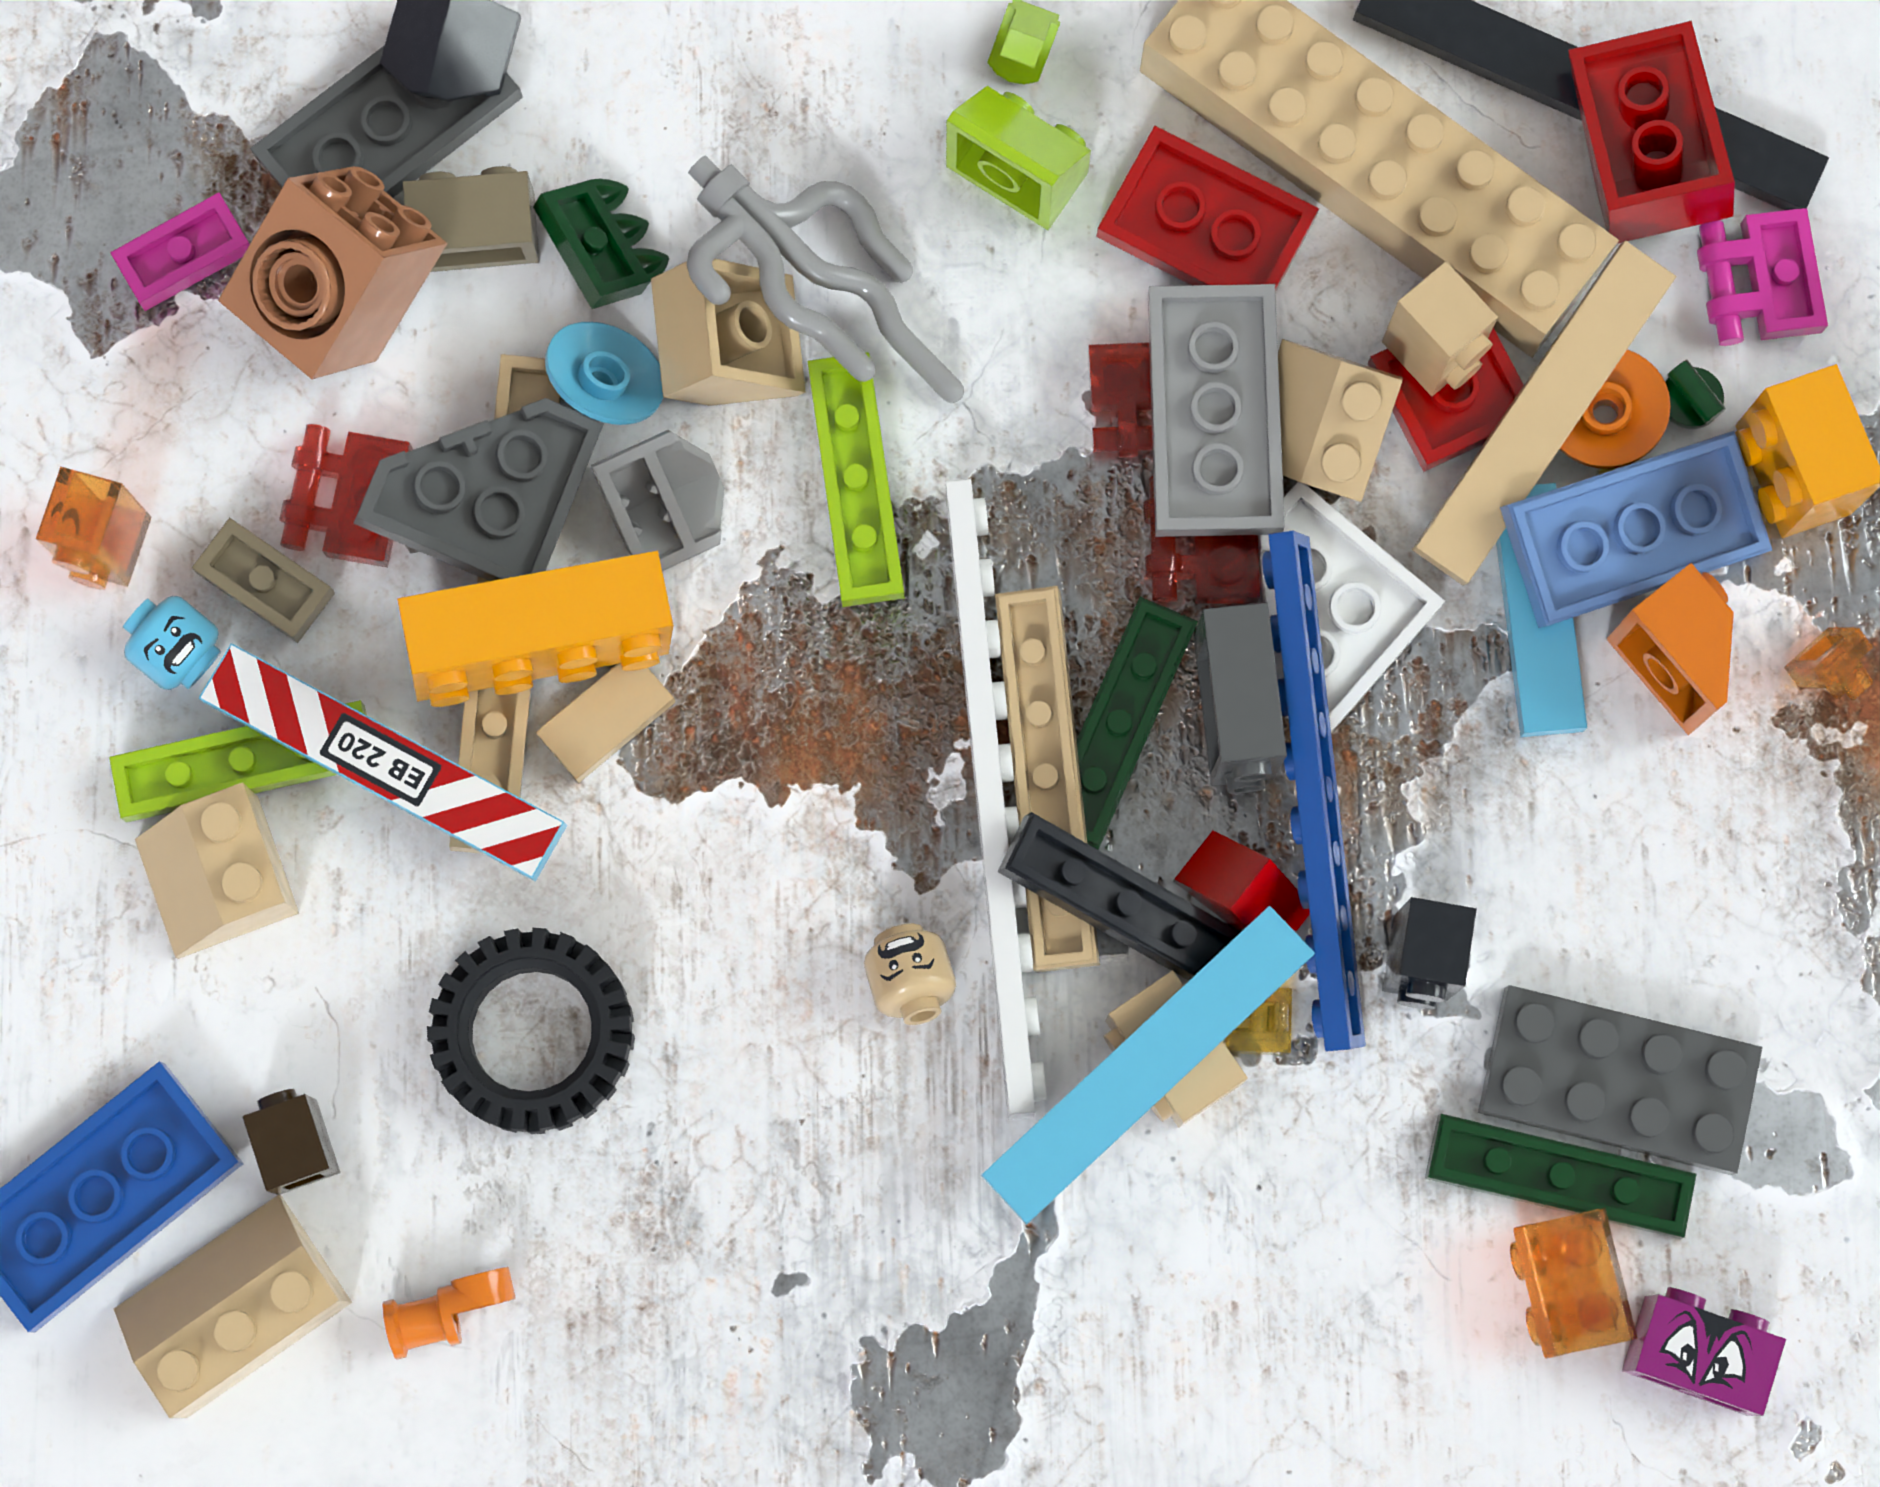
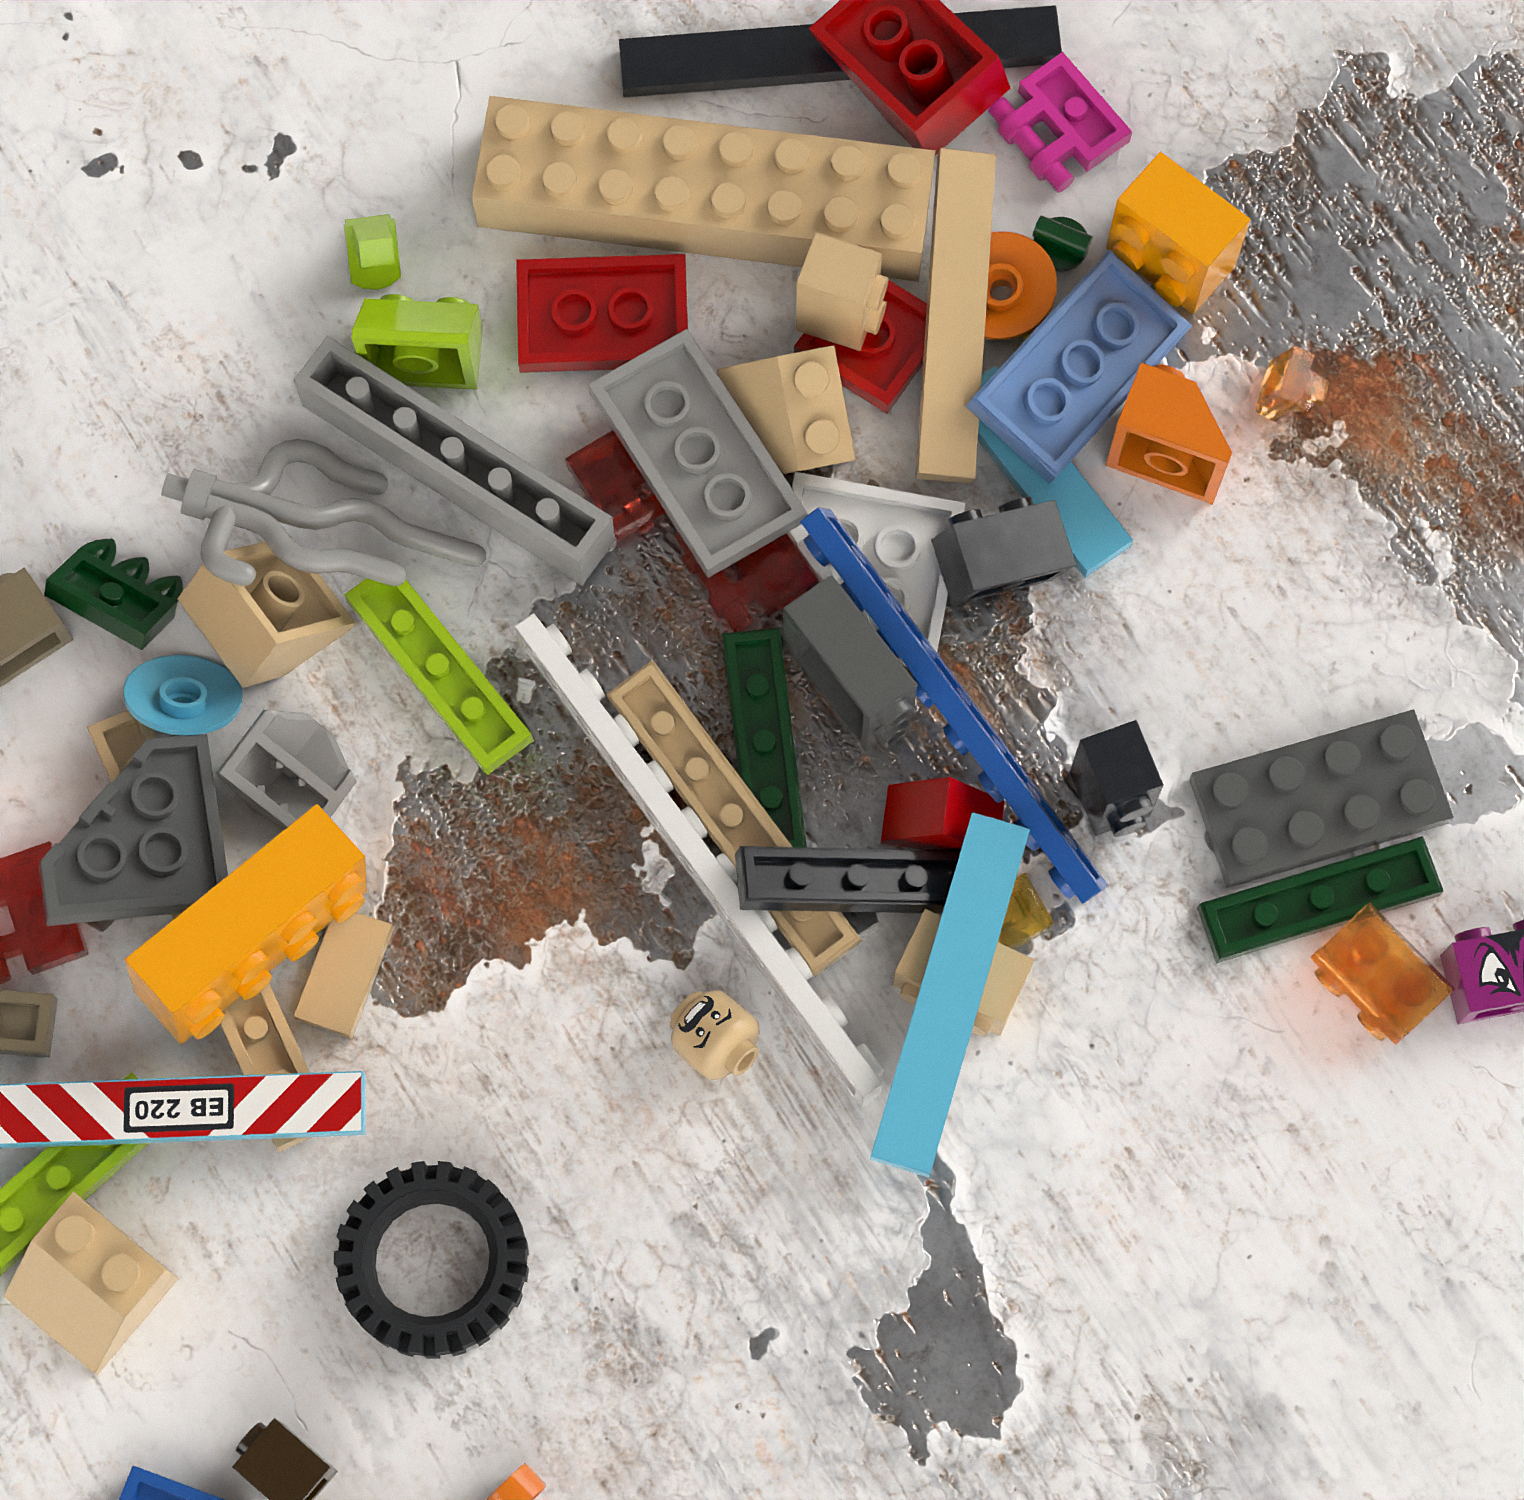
camera: 30 degrees left, 5 degrees down
none -> light grey brick [294,335,615,586]
none -> brick [931,497,1076,606]

